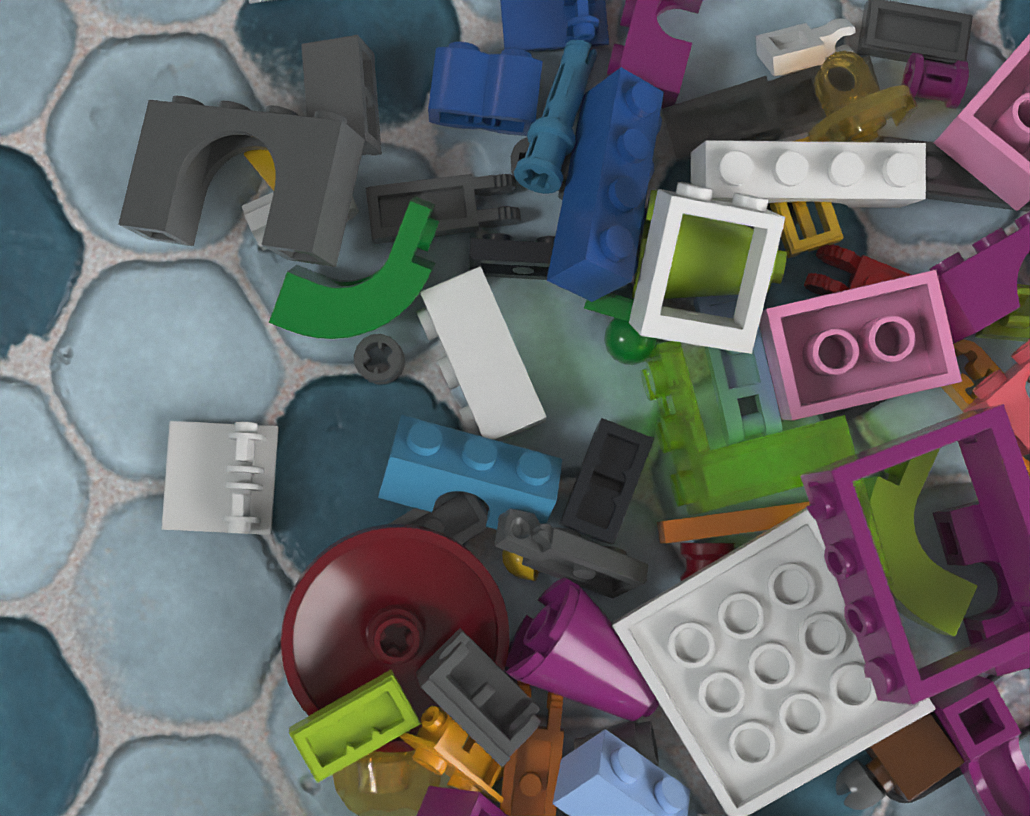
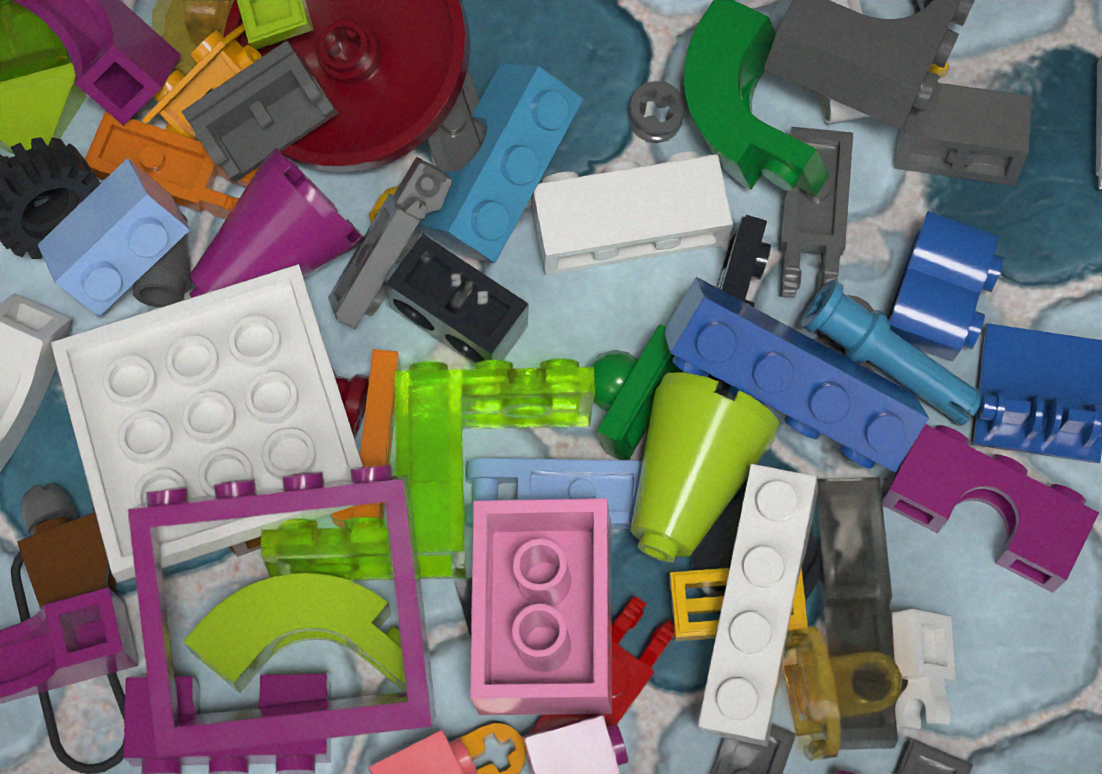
camera: 100 degrees right, 10 degrees down
white window [629,182,785,354] -> none

